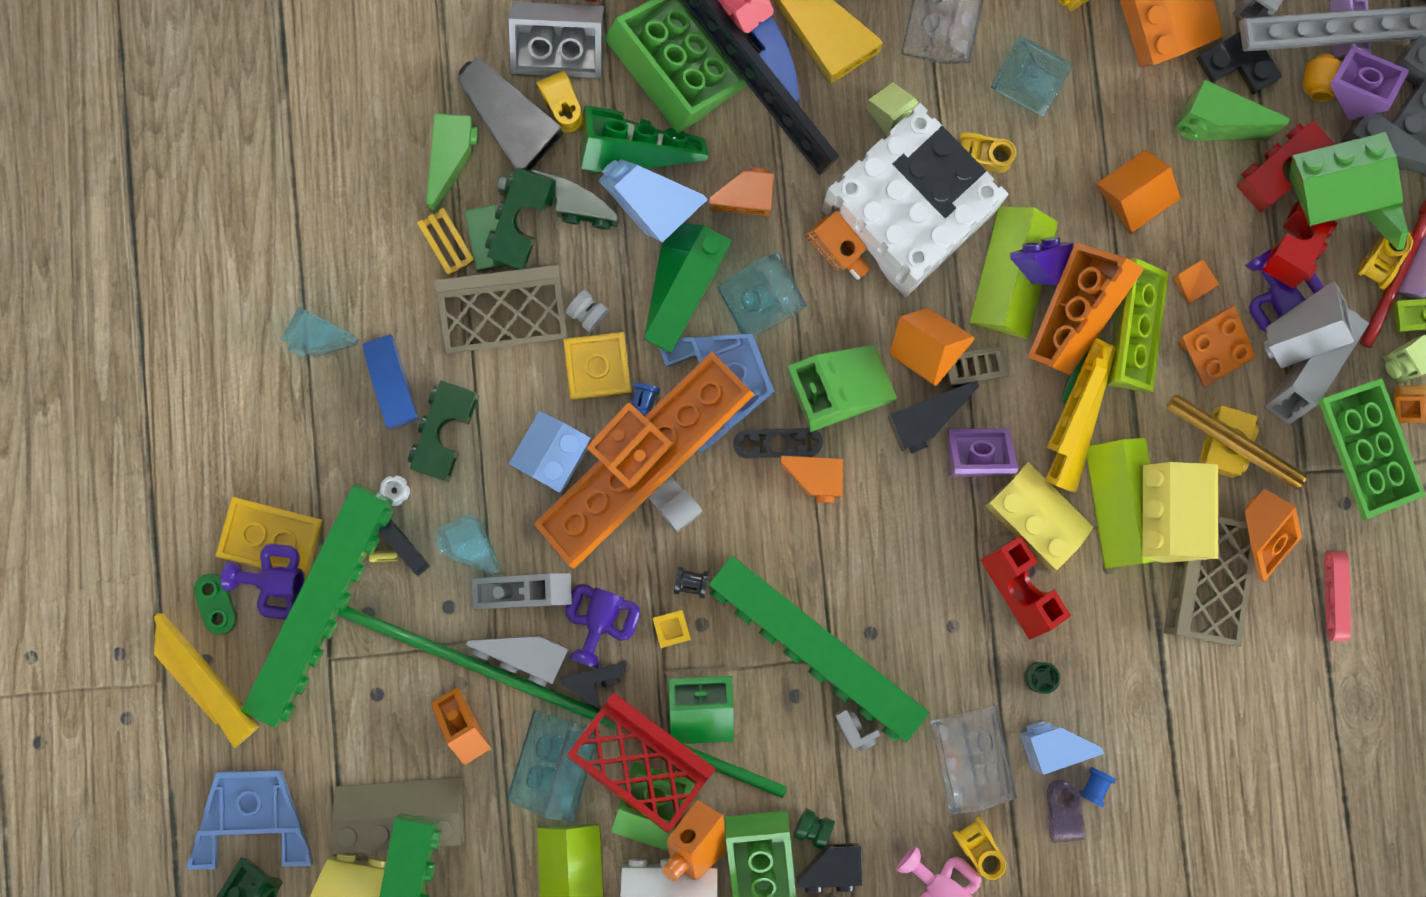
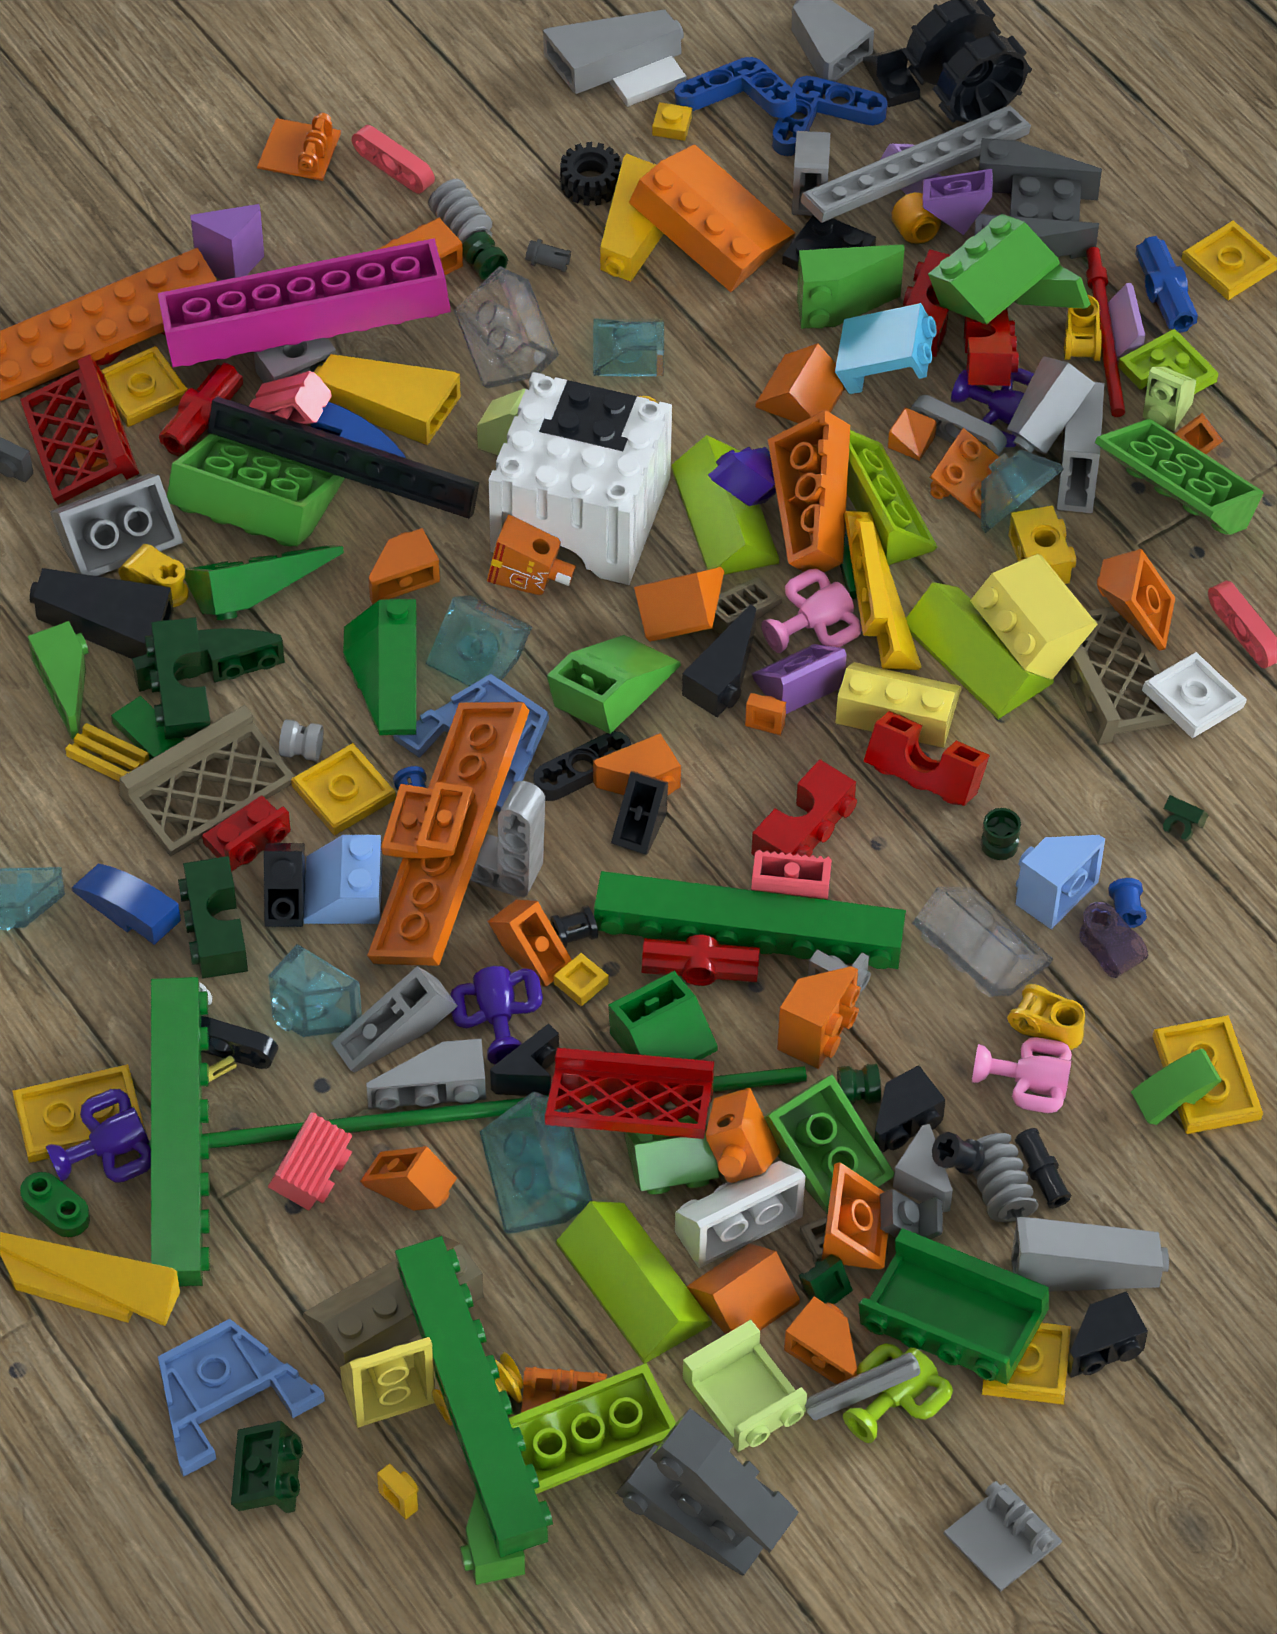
camera: 25 degrees left, 30 degrees down
light blue slope [599,159,707,242] -> none
pearl gold axle [1166,395,1307,489] -> none
none -> red bracket [202,795,291,871]
none -> black slope [264,843,305,927]
none -> coral brick [268,1112,352,1211]
none -> orange slope [488,899,572,987]
none -> black slope [611,771,668,855]
none -> red piece [641,935,760,986]
none -> orange plate [745,693,786,736]
none -> red arch [751,759,857,857]
none -> coral brick [751,849,832,900]
none -> bright pink piece [761,569,862,653]
none -> orange slope [777,966,861,1069]
none -> medium azure panel [835,303,937,394]
none -> light grey beam [910,395,1007,455]
none -> clear light blue slope [981,449,1064,533]
none -> white tile [1142,652,1247,738]
none -> dark green tile [1163,795,1209,841]

